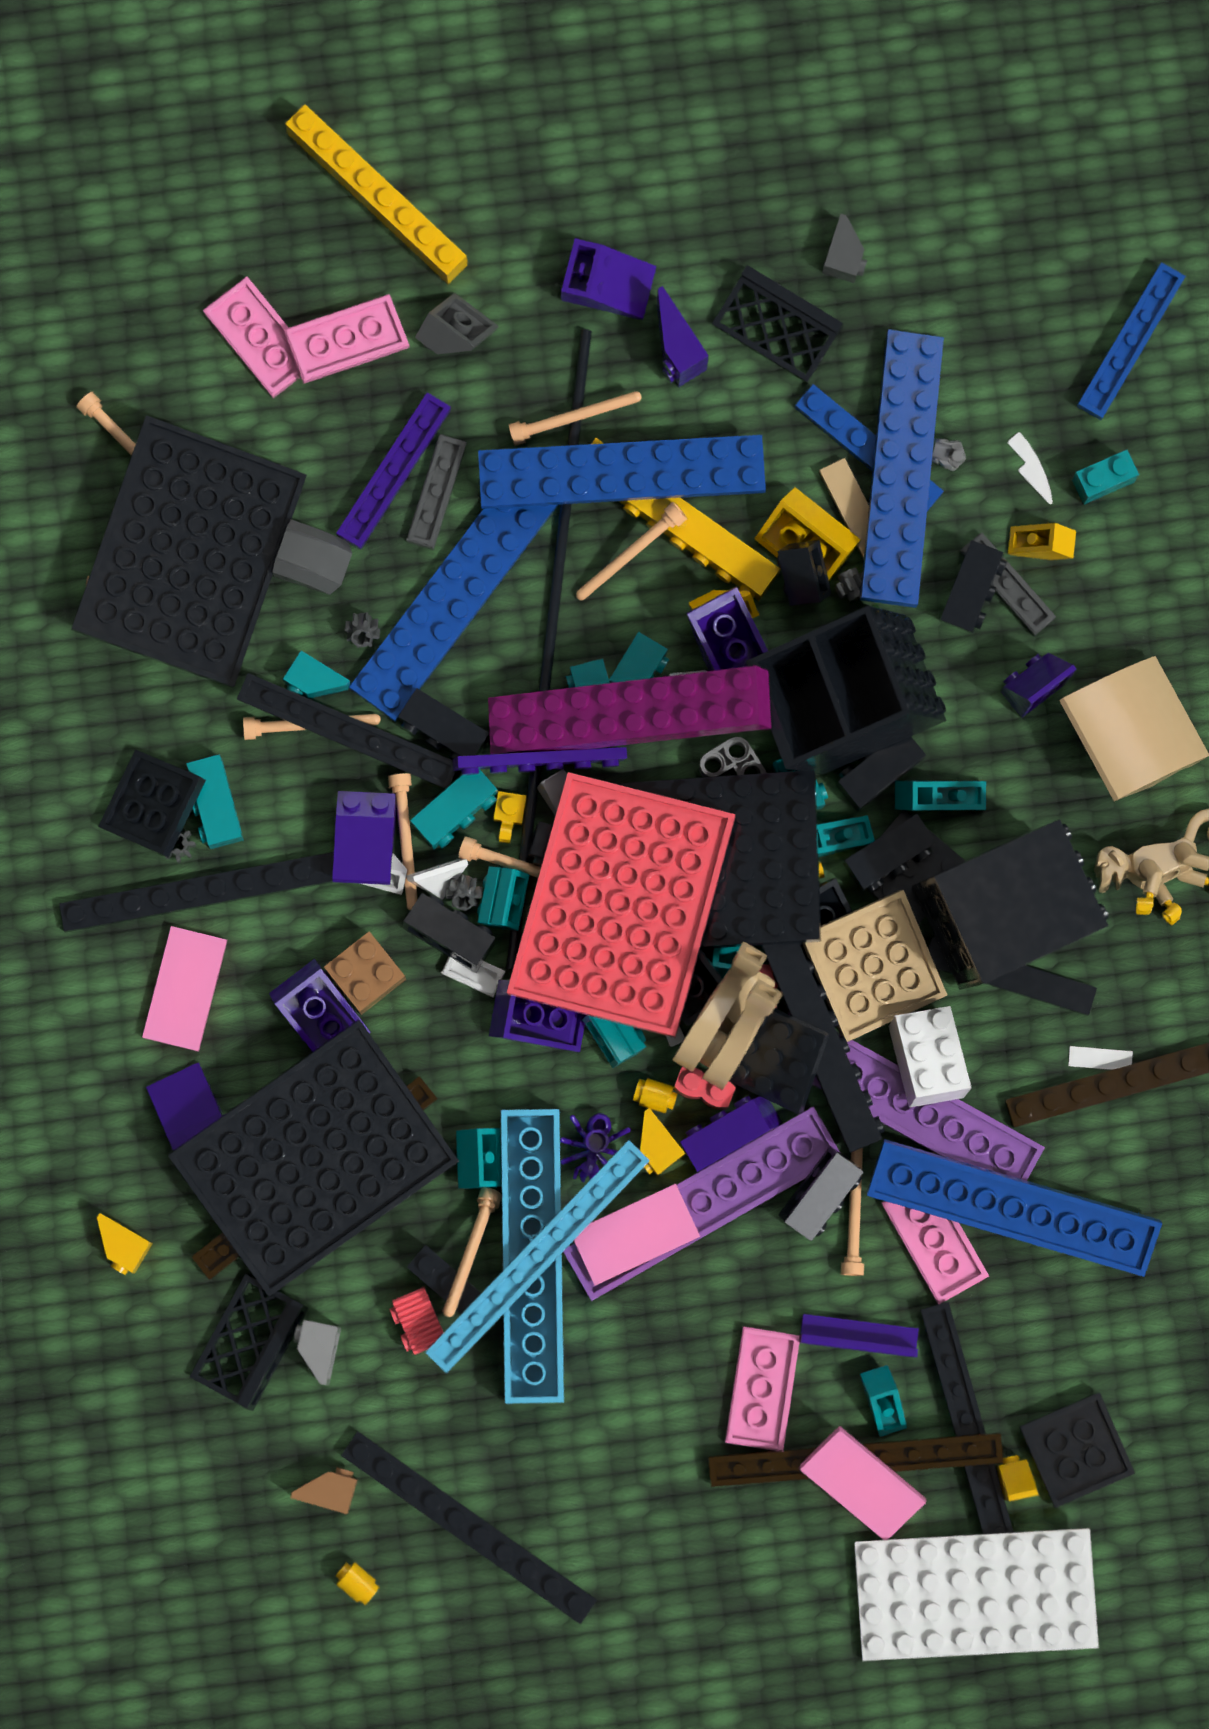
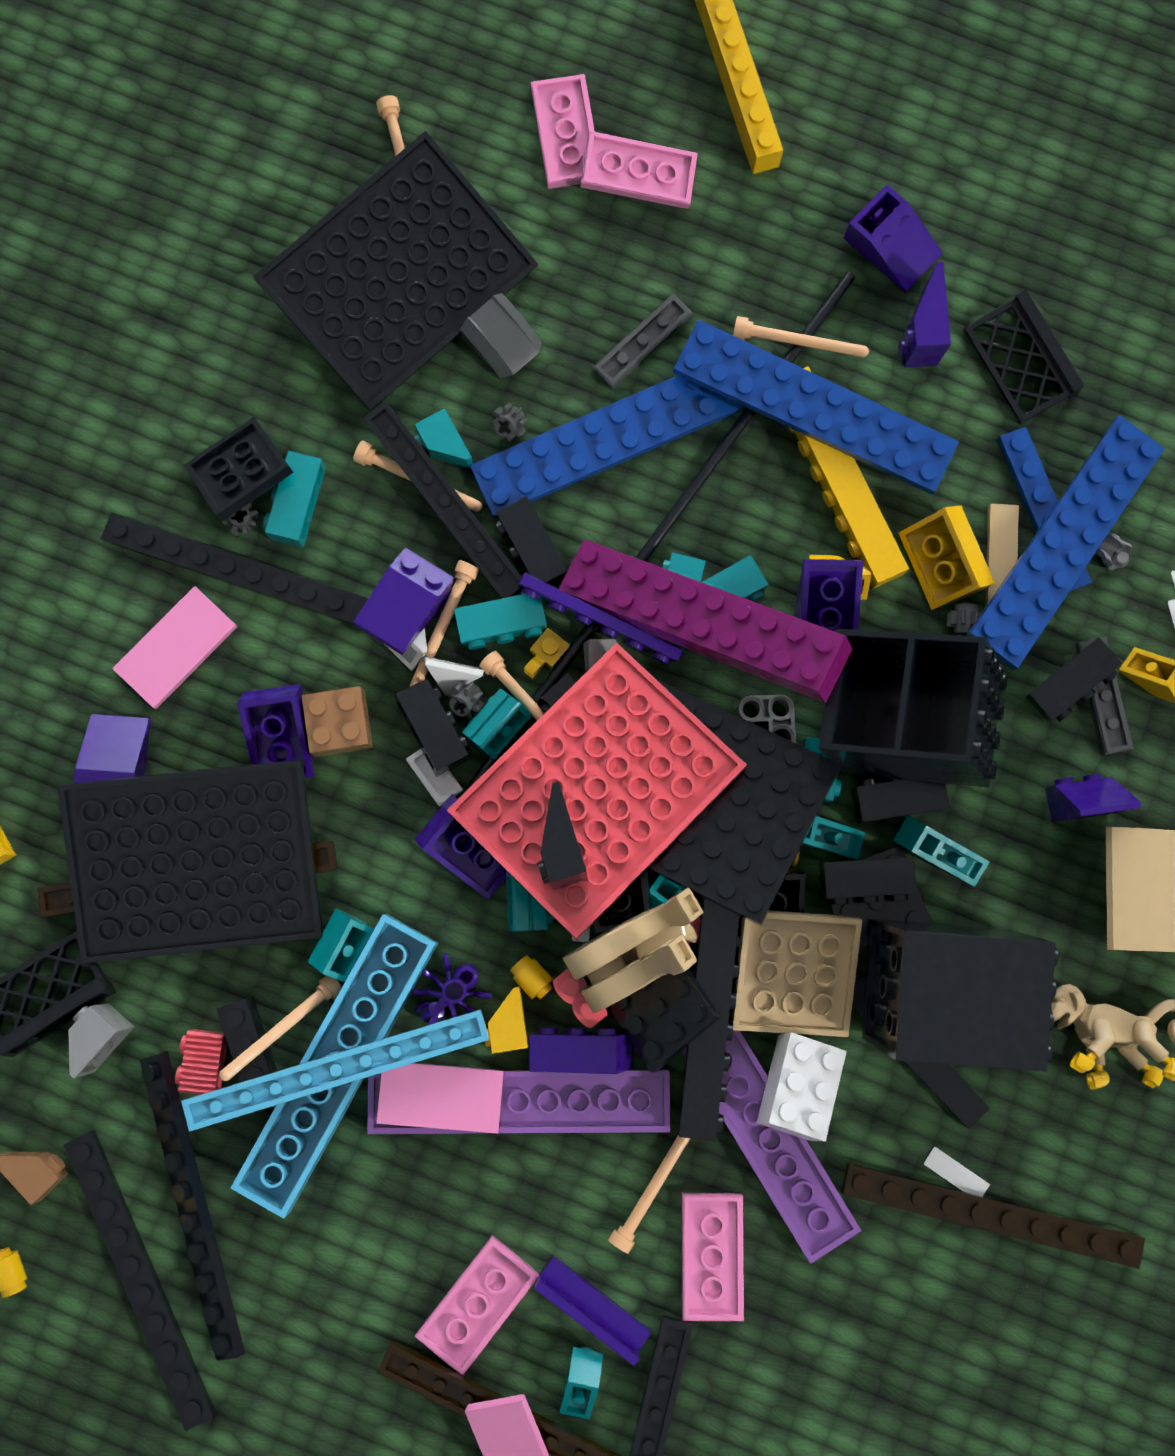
camera: 30 degrees right, 0 degrees up
dark purple plate [336,392,451,550] -> none
dark grey slope [415,293,499,354] -> none
light nougat piece [576,502,687,600] -> none
black brick [777,540,832,606] -> none
brick [778,1146,863,1241] -> none
dark grey slope [823,214,867,283] -> none
blue plate [867,1139,1162,1277] -> none
none -> black plate [140,1051,245,1360]
none -> black slope [537,781,588,890]

